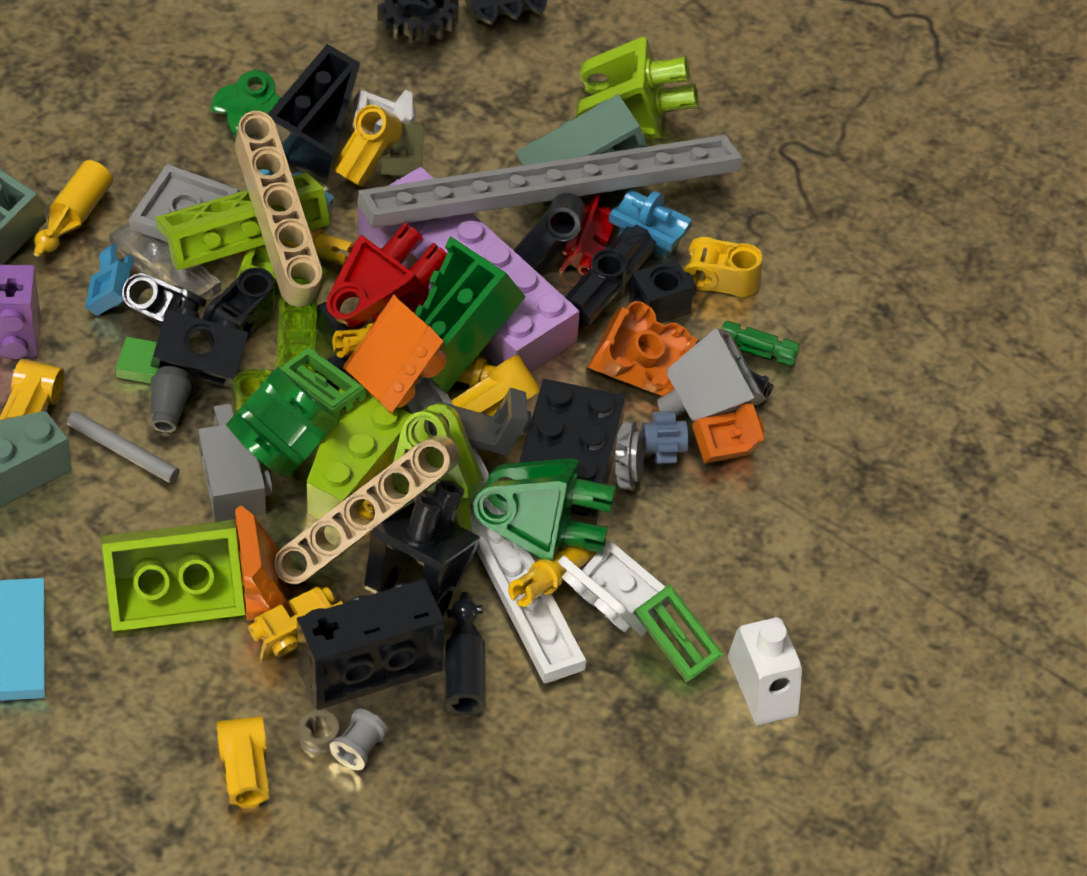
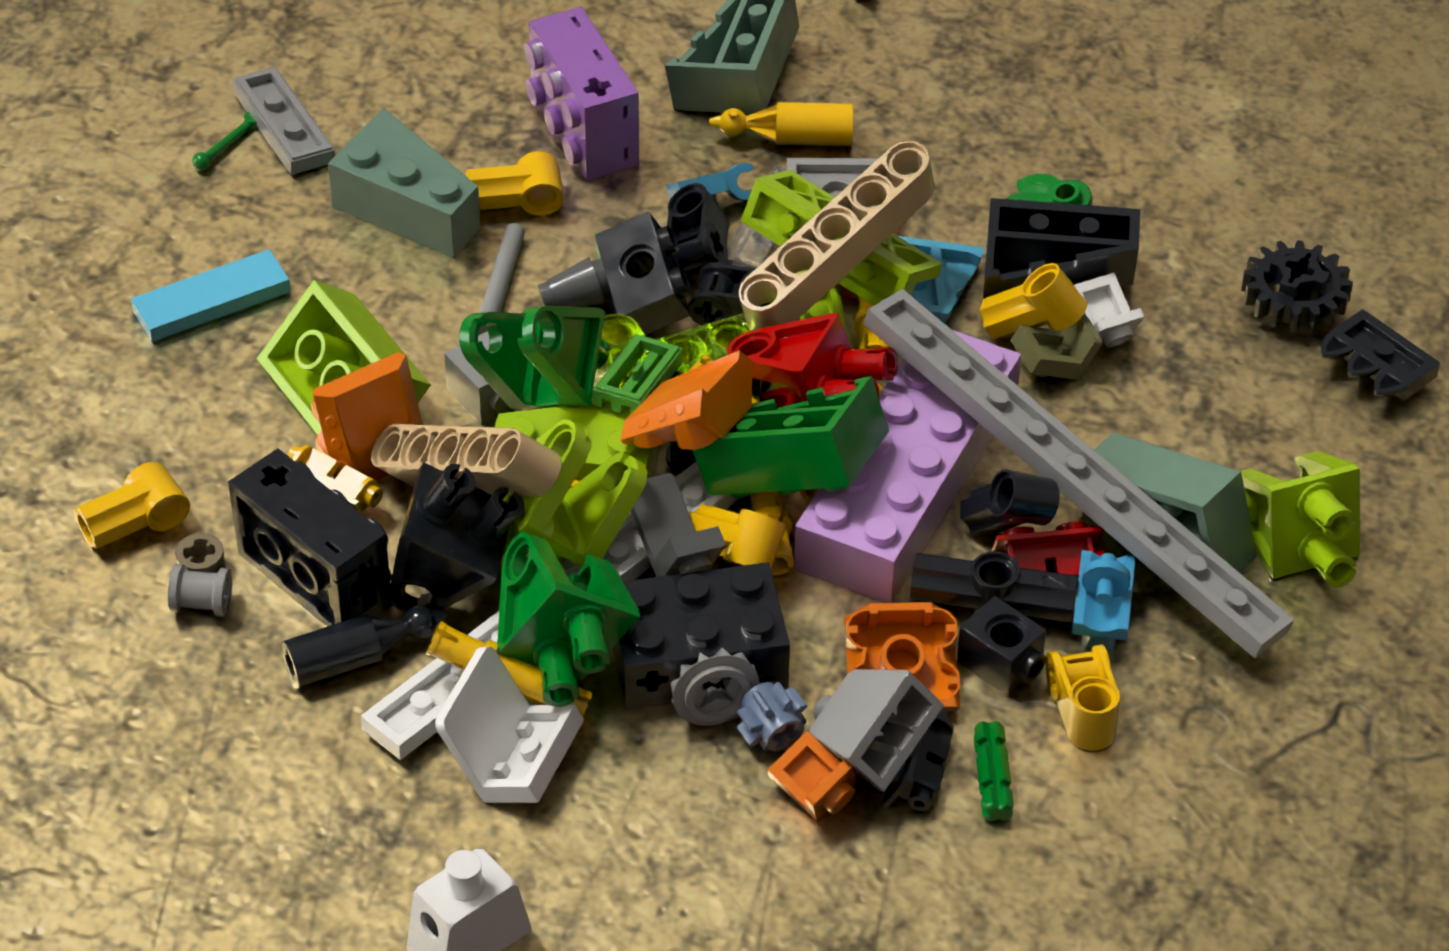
camera: 70 degrees right, 5 degrees down
bright green tile [633,584,724,683] -> none

